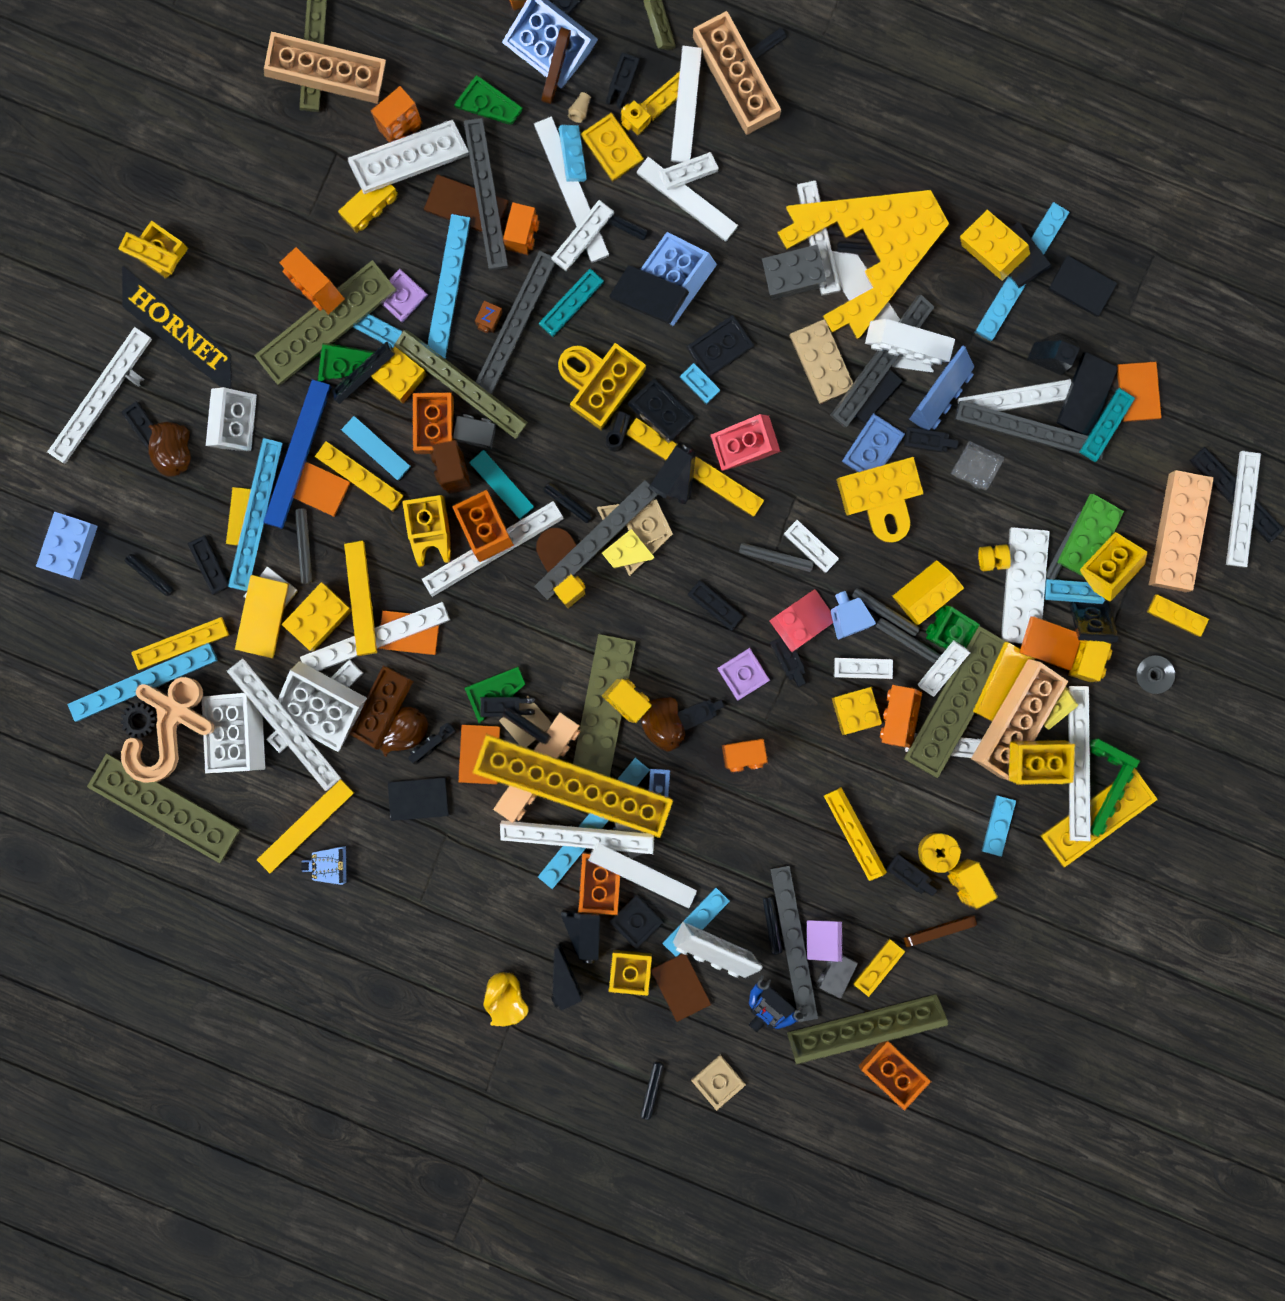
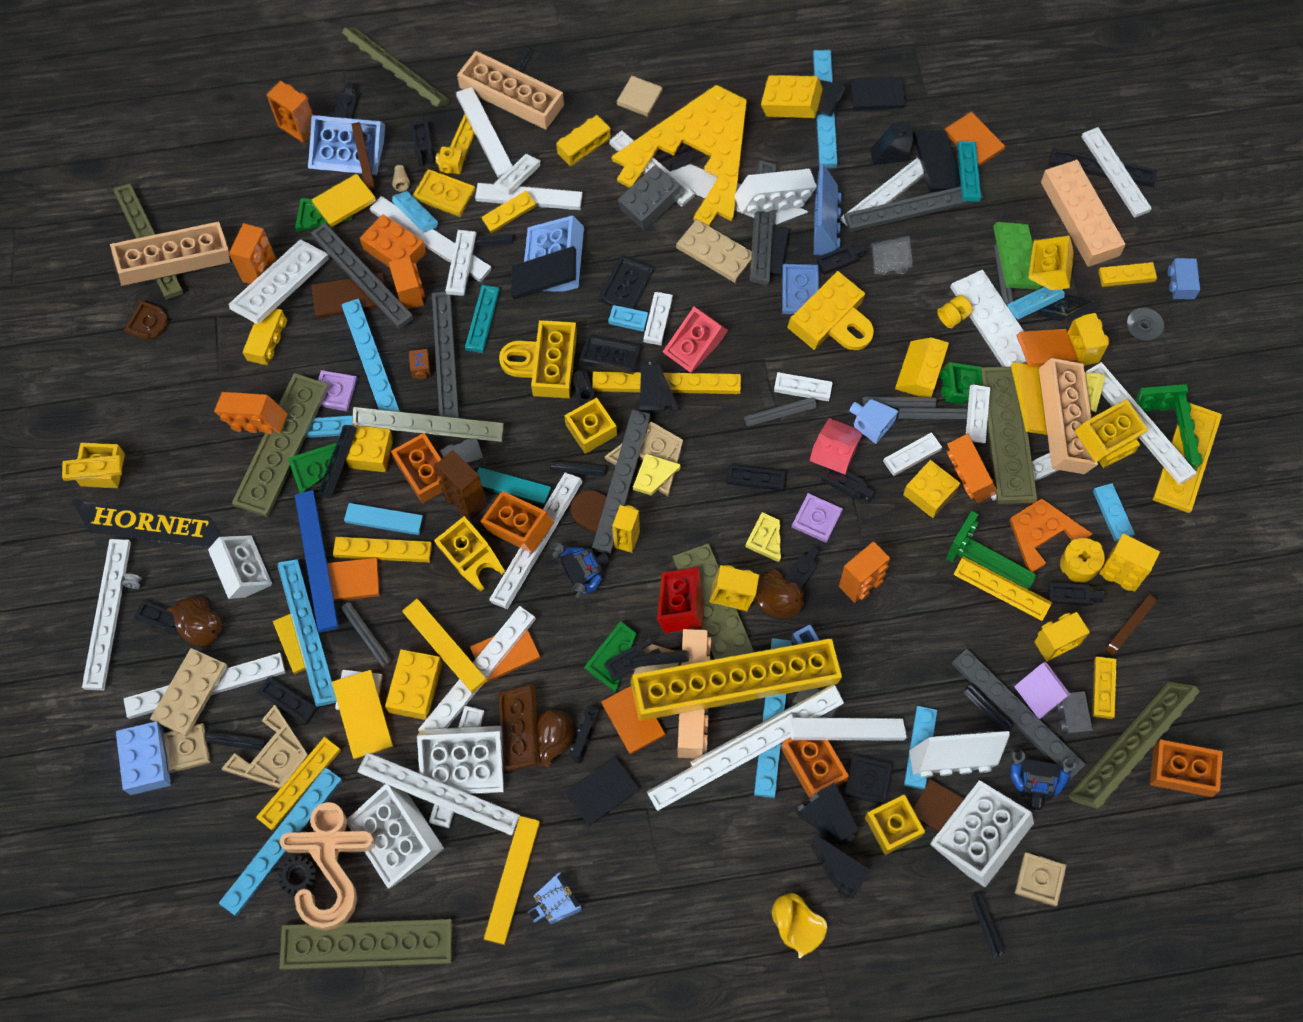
camera: 30 degrees left, 20 degrees down
none -> reddish brown tile [124,301,168,340]
none -> white plate [124,653,286,719]
none -> tan plate [150,648,227,737]
none -> tan tile [163,723,211,773]
none -> tan wing [222,705,308,788]
none -> yellow tile [312,174,376,227]
none -> orange brick [360,214,427,267]
none -> yellow plate [481,190,536,234]
none -> torso [550,543,610,598]
none -> yellow brick [556,115,611,167]
none -> yellow brick [564,398,617,454]
none -> tan tile [617,76,662,117]
none -> white plate [644,292,673,345]
none -> white tile [647,712,794,811]
none -> red slope [657,567,704,633]
none -> light yellow wing [745,512,781,562]
none -> white slope [930,780,1034,887]
none -> green bracket [946,511,1036,590]
none -> orange wing [1009,499,1092,573]
none -> yellow brick [1034,612,1090,662]
none -> medium blue brick [1168,258,1200,299]

